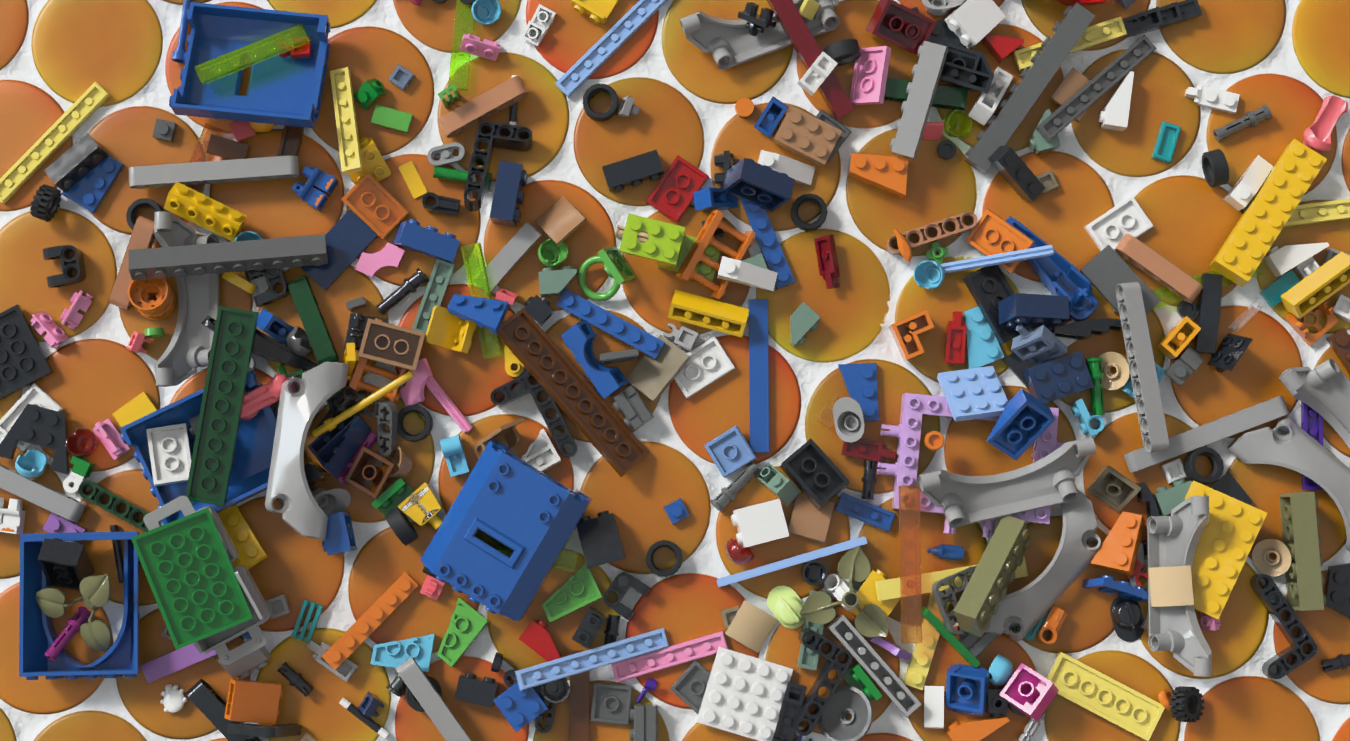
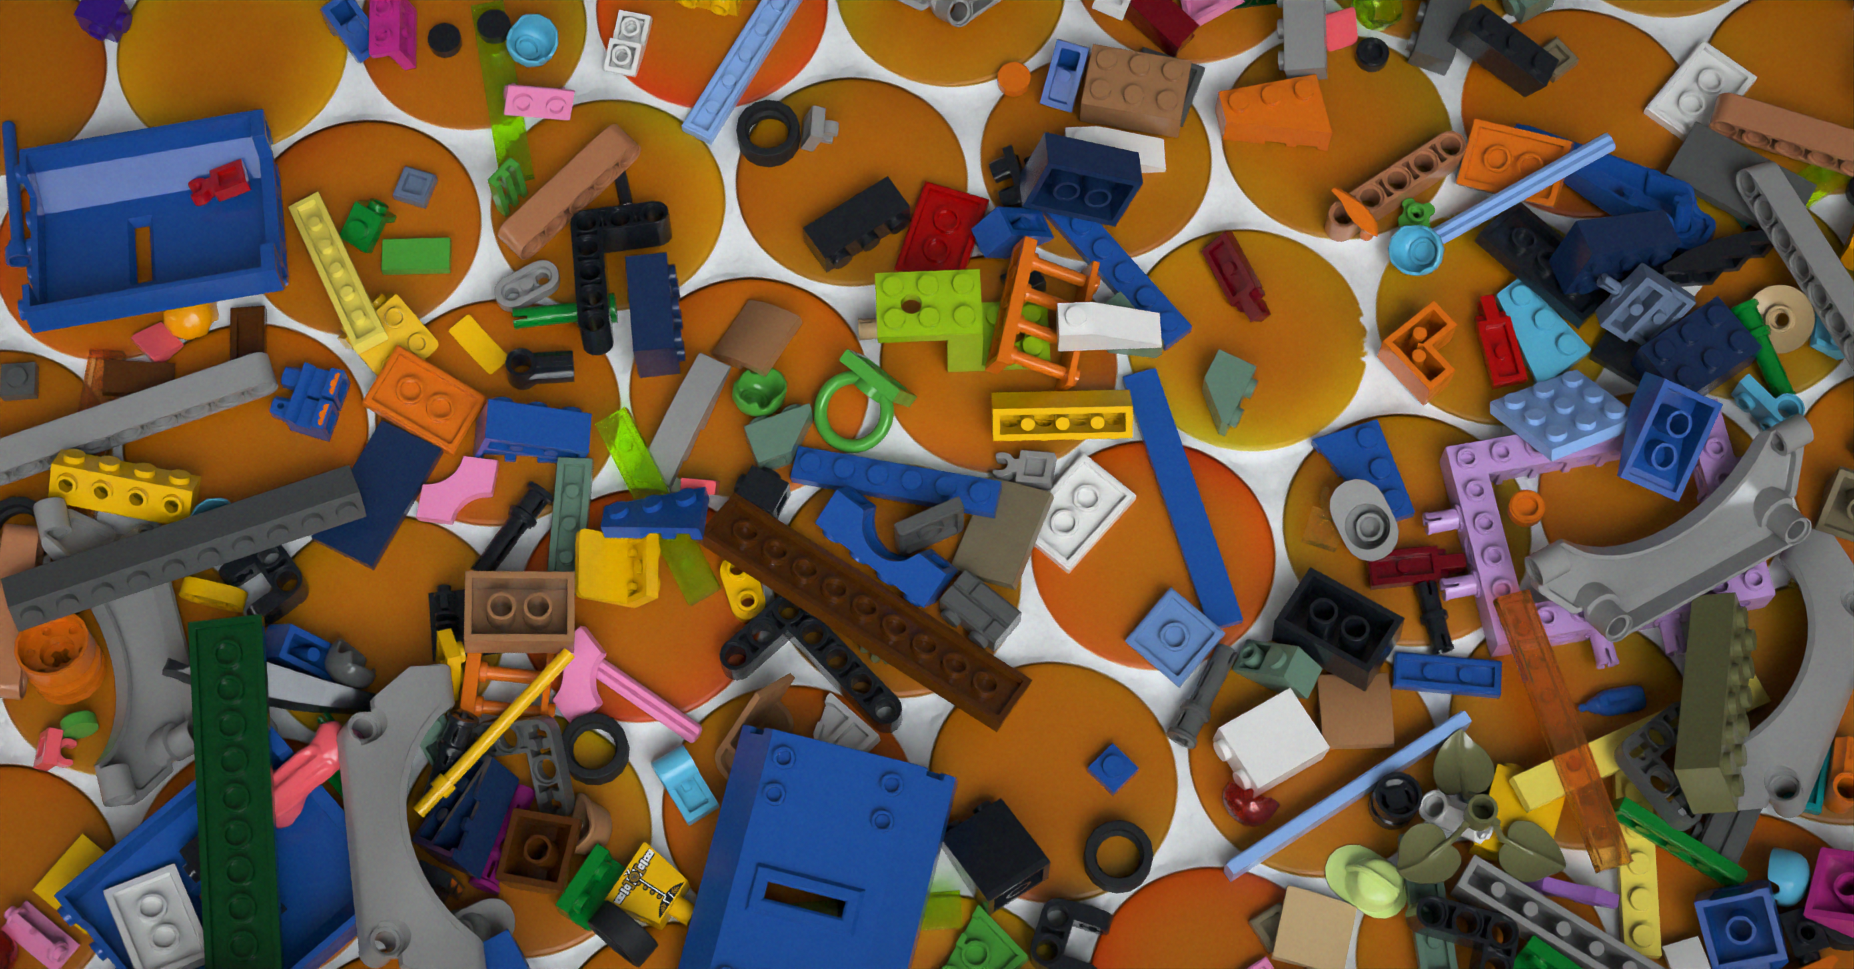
camera: 15 degrees left, 15 degrees down
clear neon green tile [194,23,309,85] -> none
dark green beam [287,275,339,365] -> none
dark grey tile [346,297,369,311] -> none
black tyre [791,193,828,231] -> none

